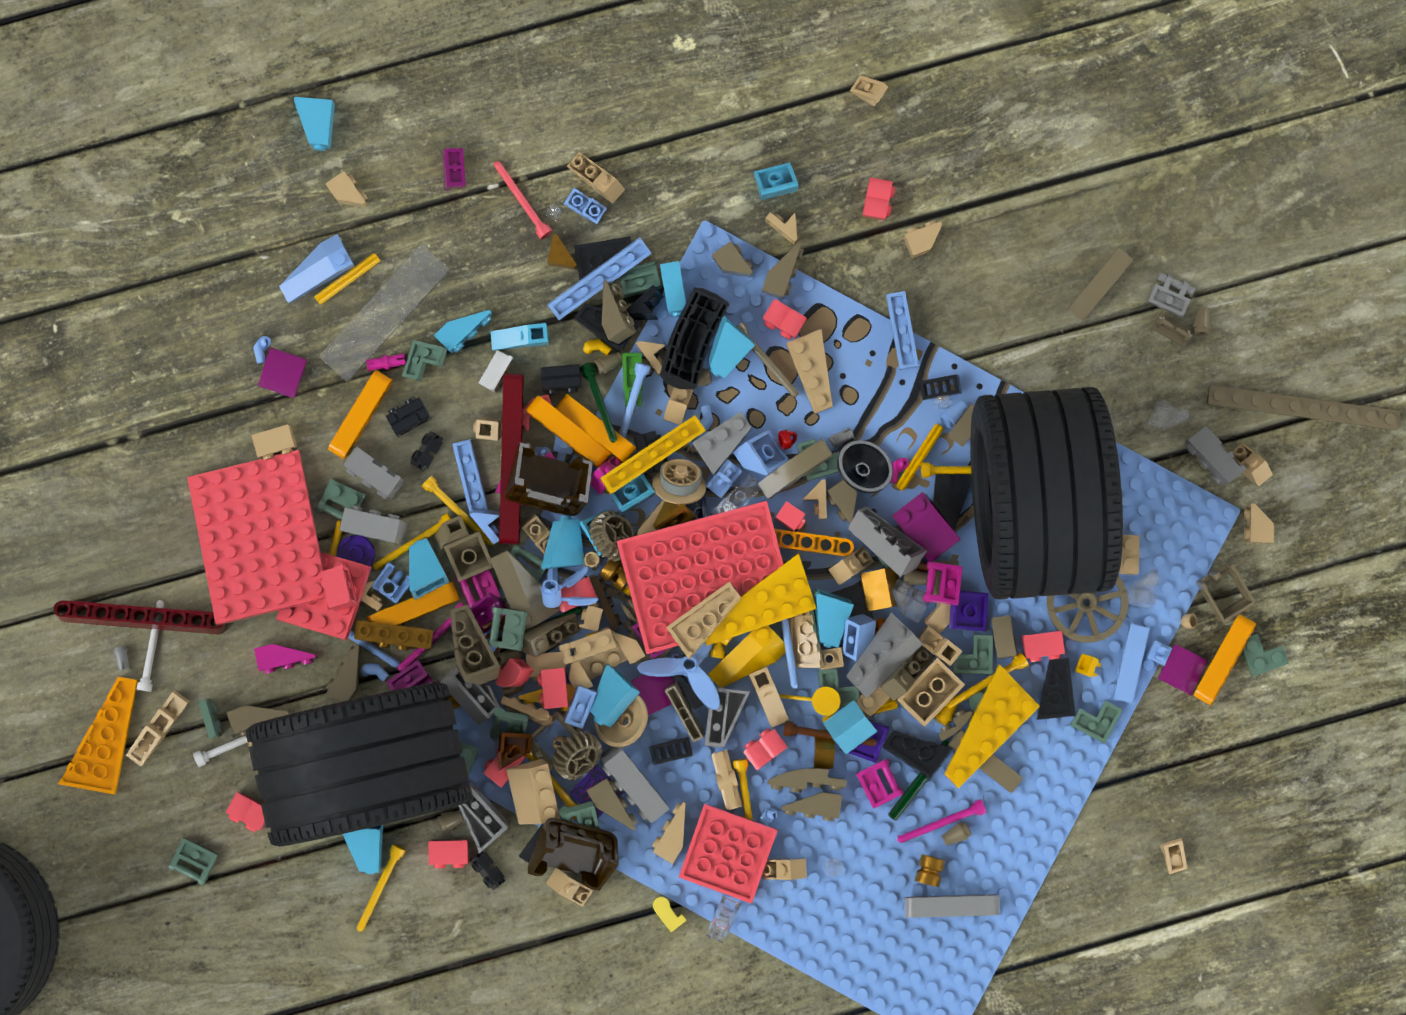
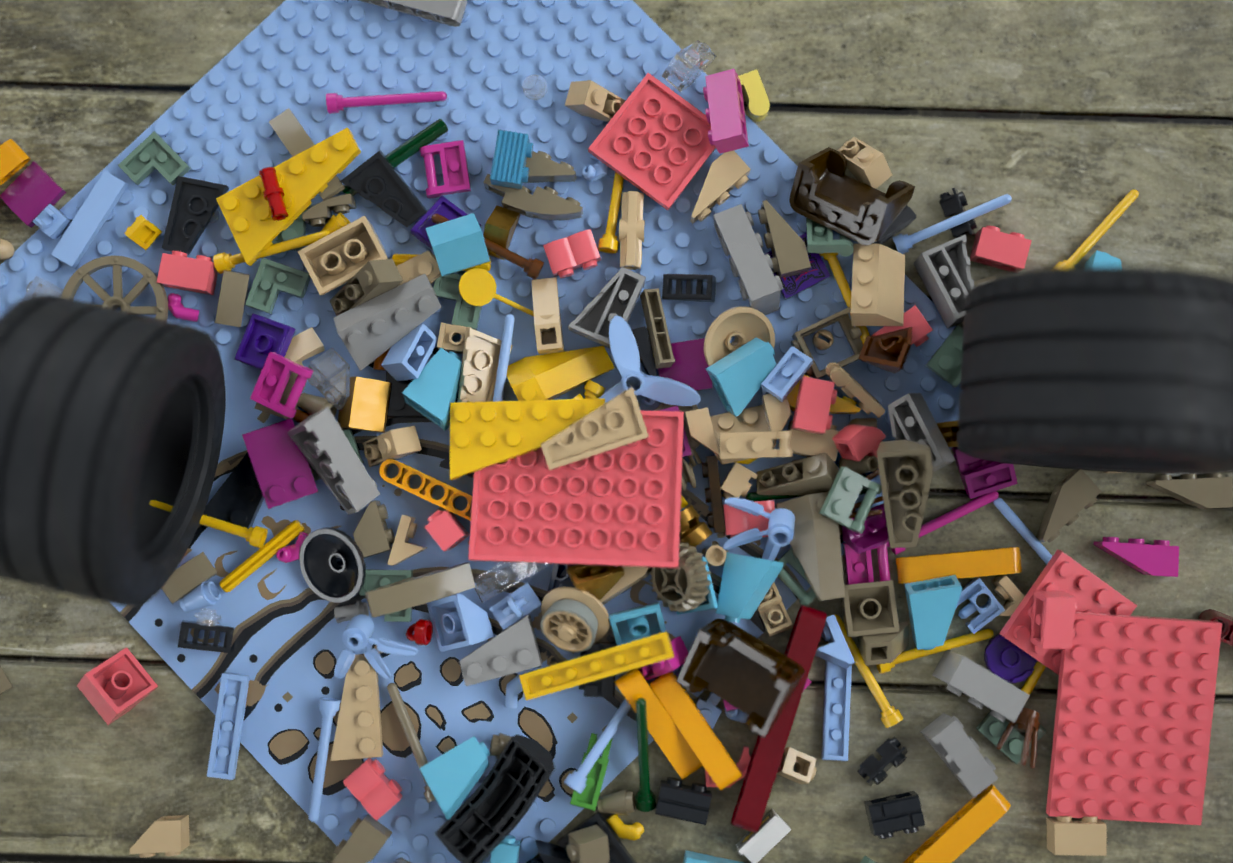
camera: 160 degrees left, 0 degrees up
pearl gold bracket [354,620,433,650] -> none
light blue arm [360,663,390,682] -> none
sand green plate [490,707,529,740] -> none
dark tan gear [552,731,603,780] -> none
tan slope [636,341,666,376] -> none
tan slope [663,387,693,425] -> none
pearl gold wheel [914,854,945,887] -> none
tan brick [917,625,962,666] -> none
dark tan cone [942,821,972,846] -> none
none -> coral slope [77,647,158,725]
none -> dark pink arm [167,293,200,322]
none -> red pin [259,167,289,221]
none -> light blue piece [308,697,341,822]
none -> light blue plant [334,614,419,679]
none -> dark azure brick [490,129,533,189]
none -> dark pink brick [703,69,749,154]
none -> light blue piece [892,194,1012,254]
none -> reddish brown plant [996,708,1040,769]

